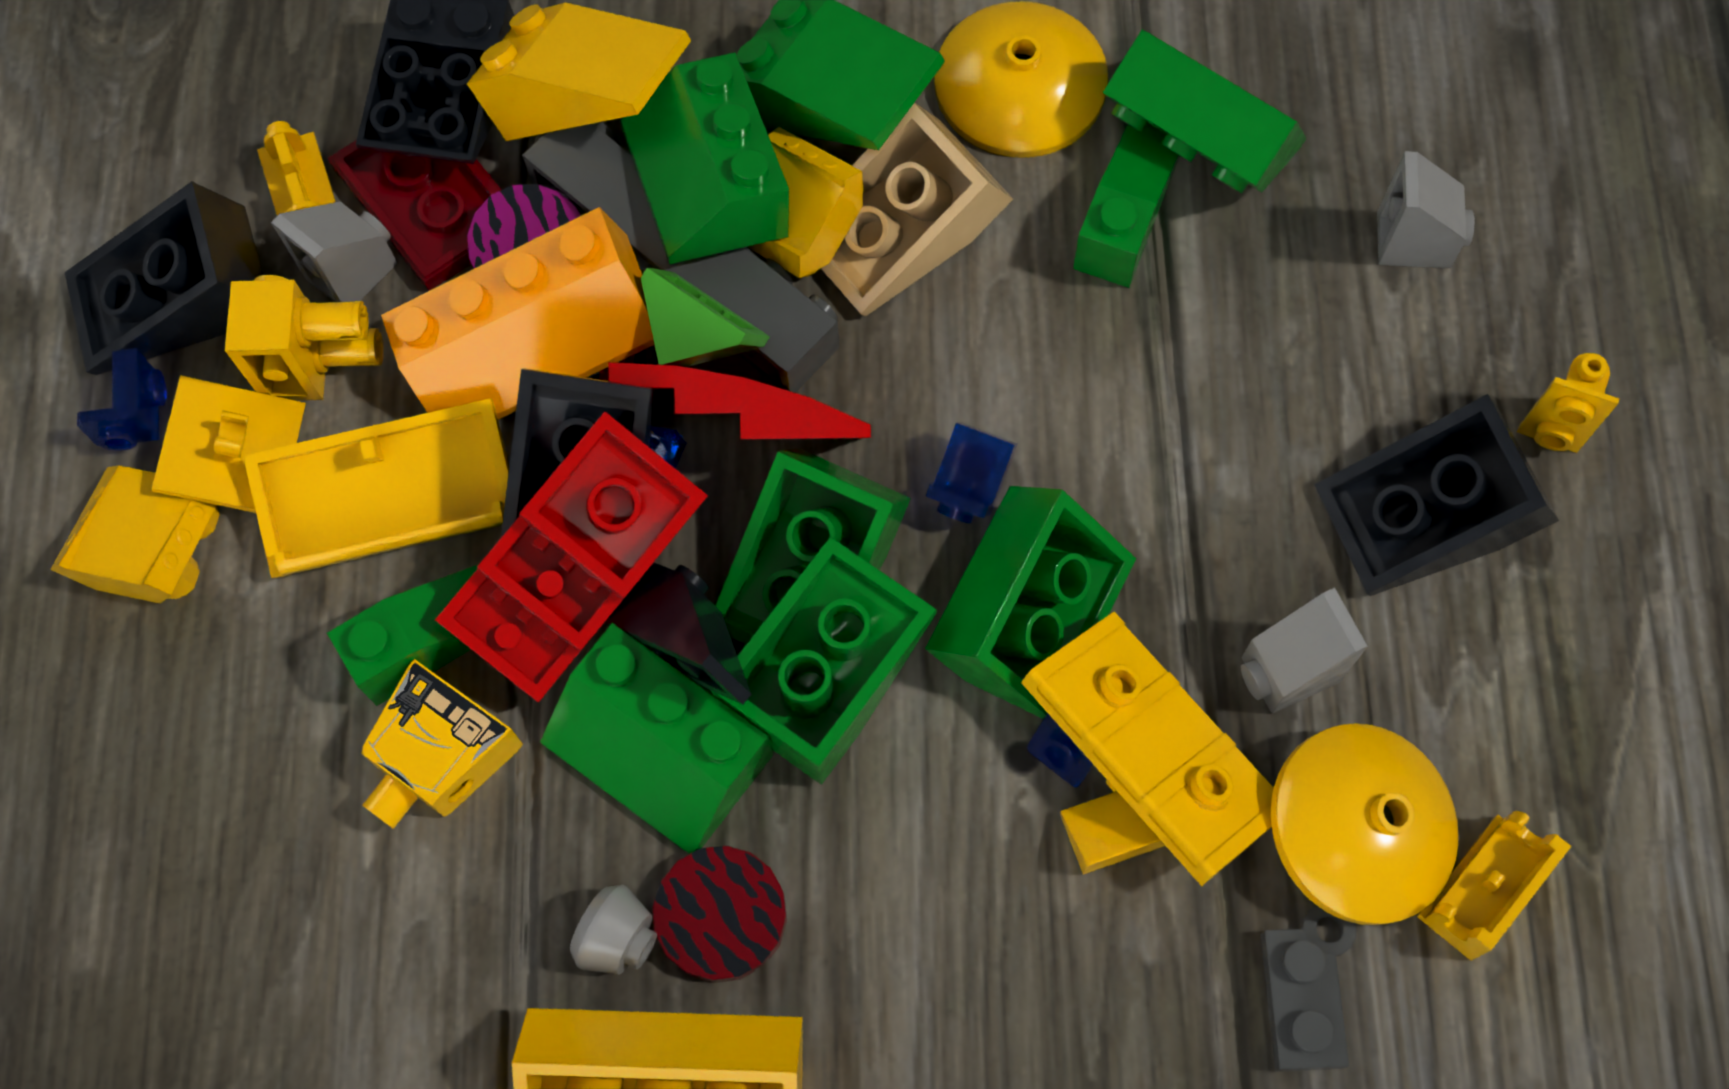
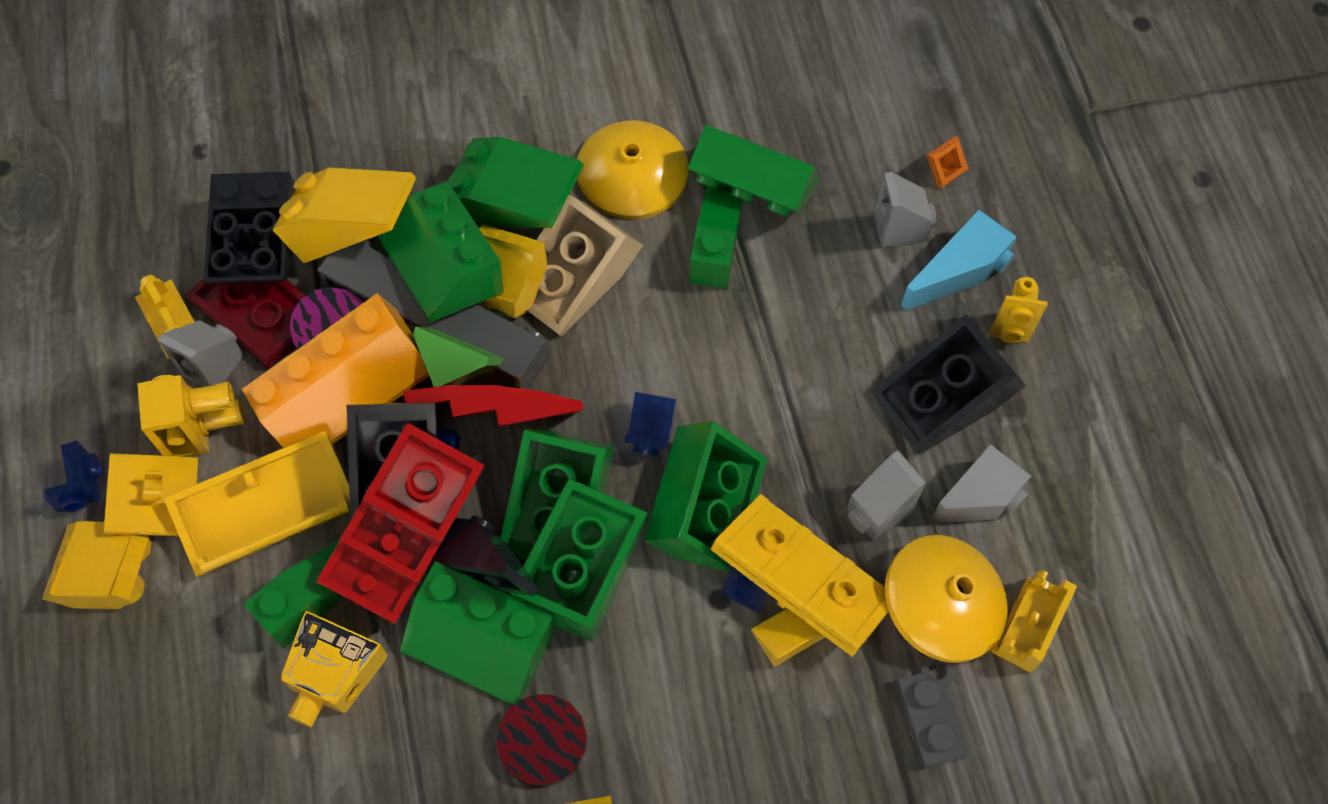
camera: 15 degrees left, 5 degrees down
black slope [64,181,263,375] -> none
light grey cone [570,884,657,975] -> none
none -> medium azure slope [901,210,1017,310]
none -> orange slope [926,136,968,189]
none -> light grey slope [932,444,1031,523]

